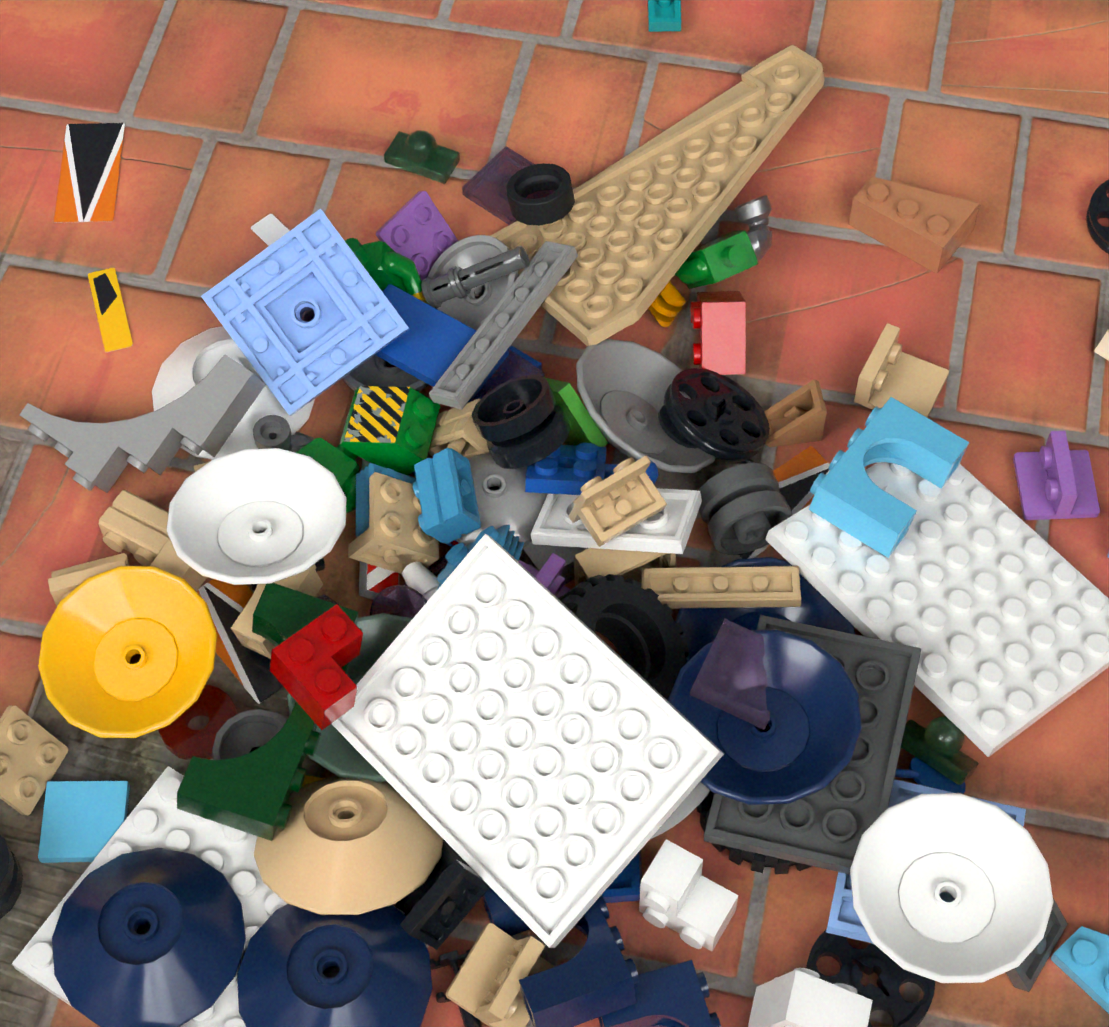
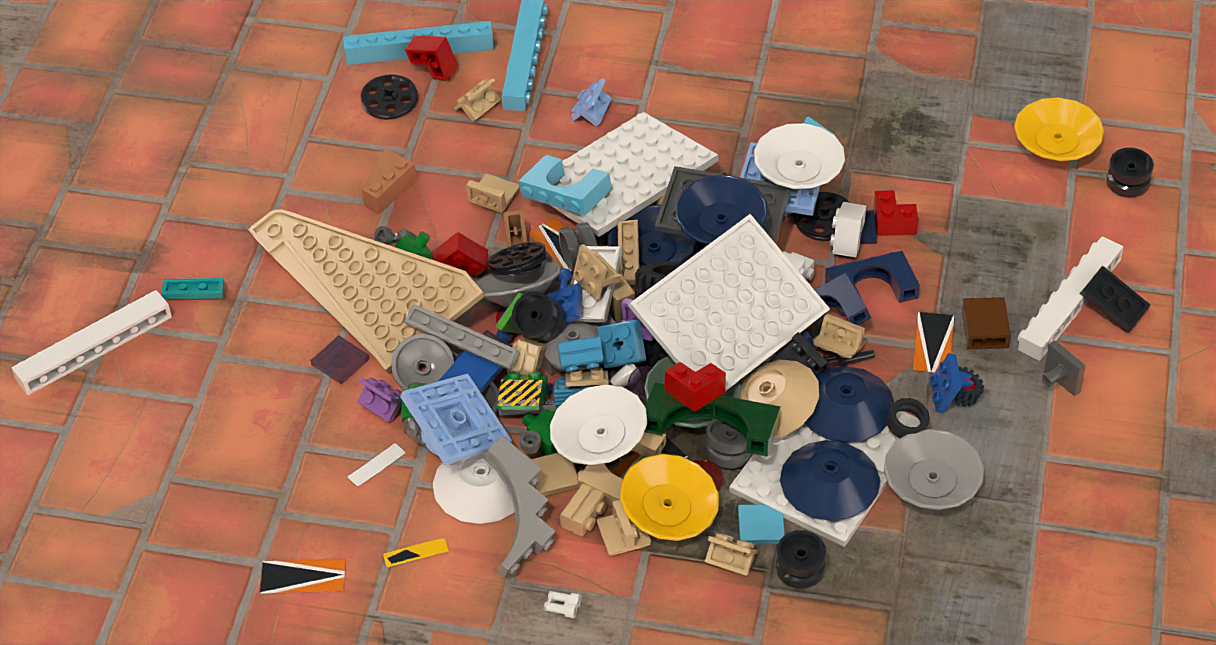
camera: 90 degrees left, 10 degrees down
clear green tile [384,130,460,184] -> none
dark grey pin [421,245,530,309] -> none
black tyre [506,163,575,226] -> none
clear purple wing [689,619,770,729] -> none
medium lavender bracket [1013,431,1100,520] -> none

